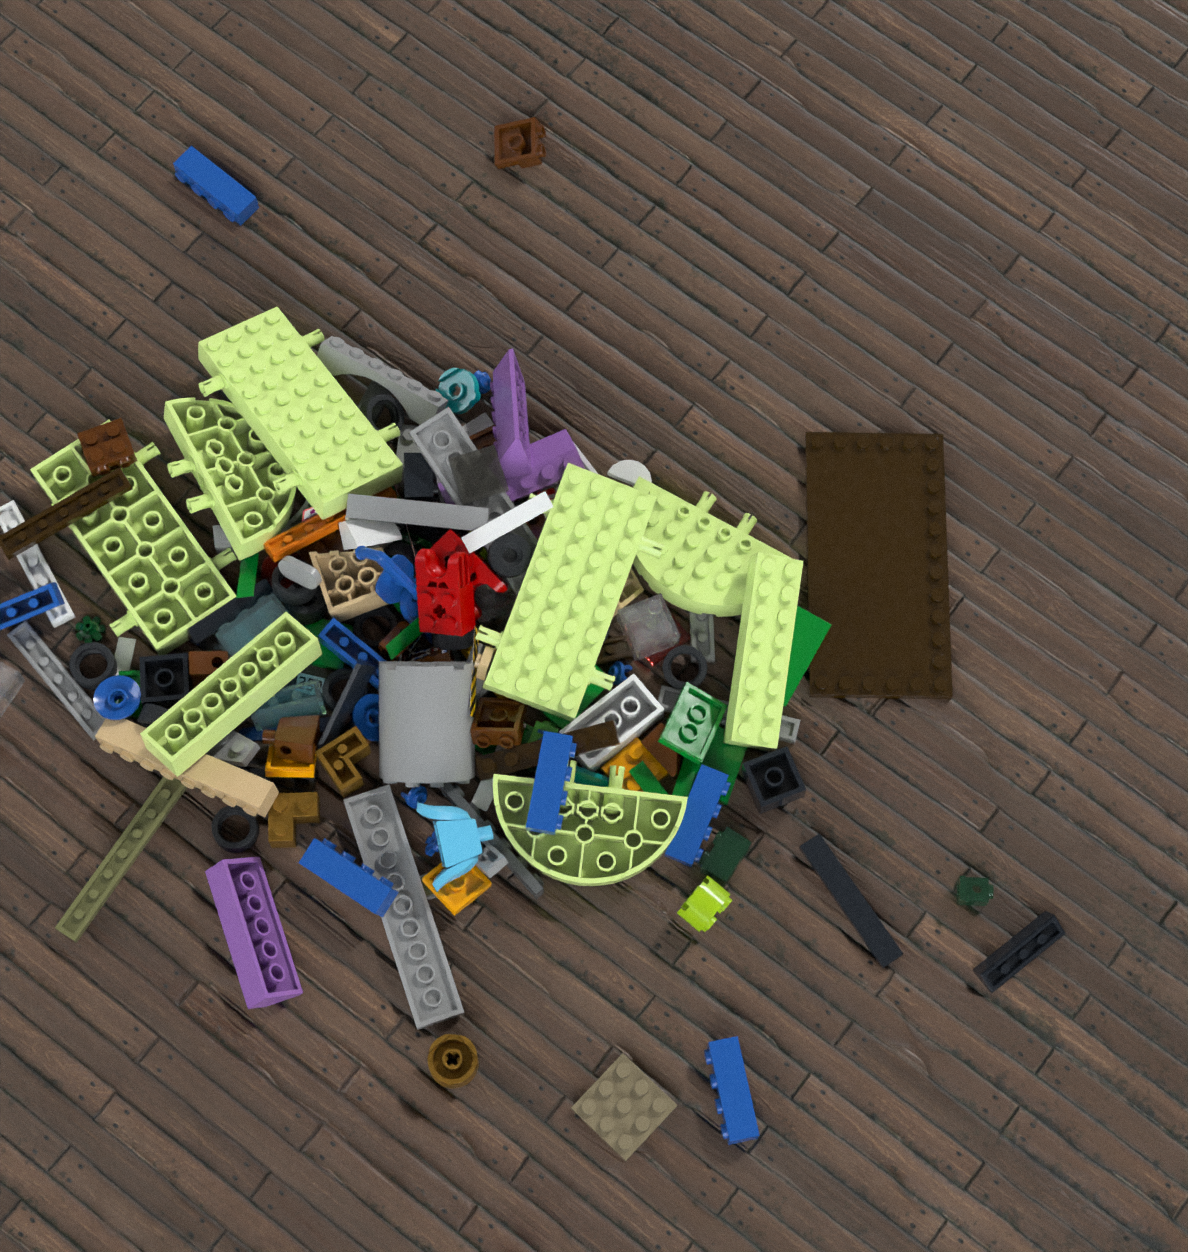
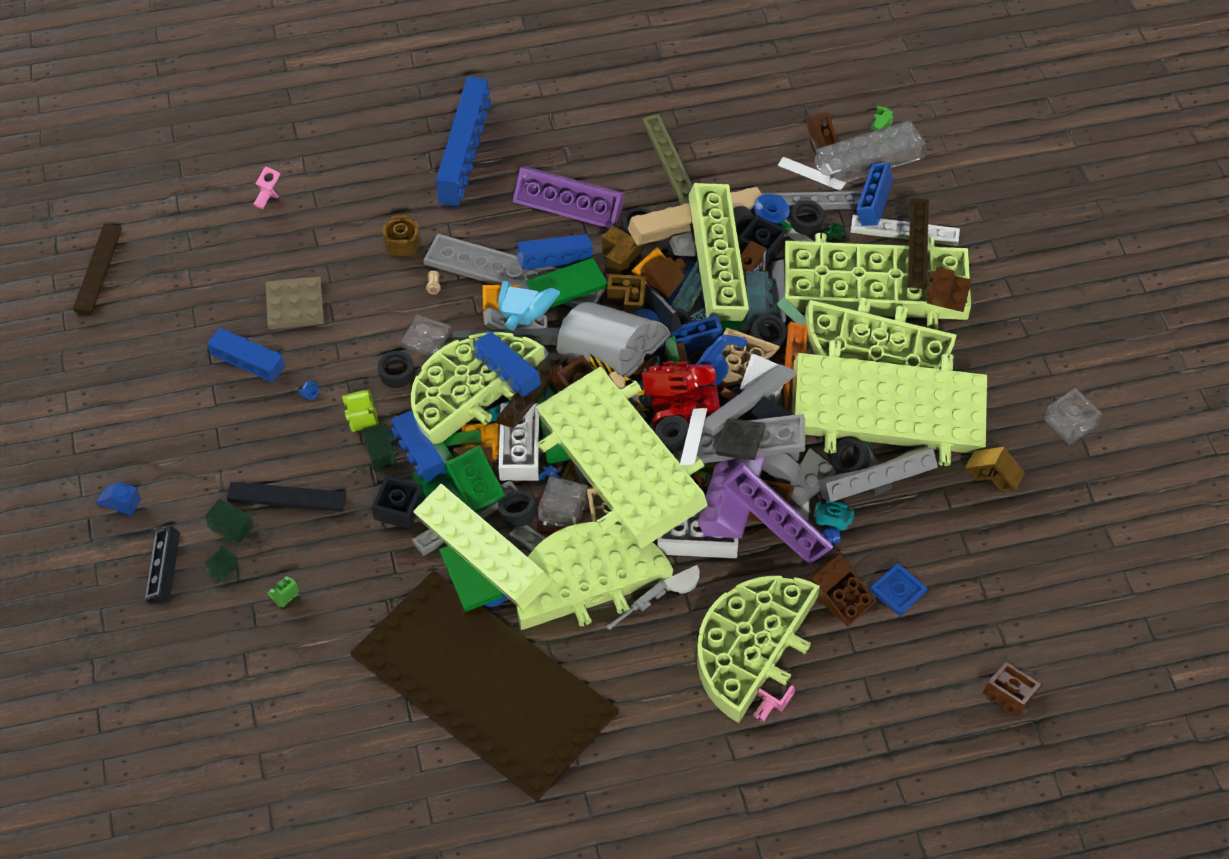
camera: 130 degrees right, 15 degrees down
blue brick [173,146,259,226] -> none
light grey tile [278,556,322,589] -> none
none -> blue slope [96,482,141,516]
none -> clear green brick [205,499,254,543]
none -> bright green hand [268,576,299,608]
none -> blue plate [298,381,319,400]
none -> black tyre [378,351,414,388]
none -> clear plate [401,315,451,356]
none -> tan pin [426,271,441,294]
none -> blue brick [436,76,491,206]
none -> green tile [526,258,608,308]
none -> light grey piece [607,580,667,630]
none -> yellowish green brick [697,576,820,723]
none -> bright pink bracket [753,685,795,722]
none -> white sticker [778,157,846,191]
none -> reddish brown slope [805,554,876,626]
none -> blue plate [870,563,928,617]
none -> pearl gold brick [965,447,1025,492]
none -> clear brick [1044,388,1102,445]

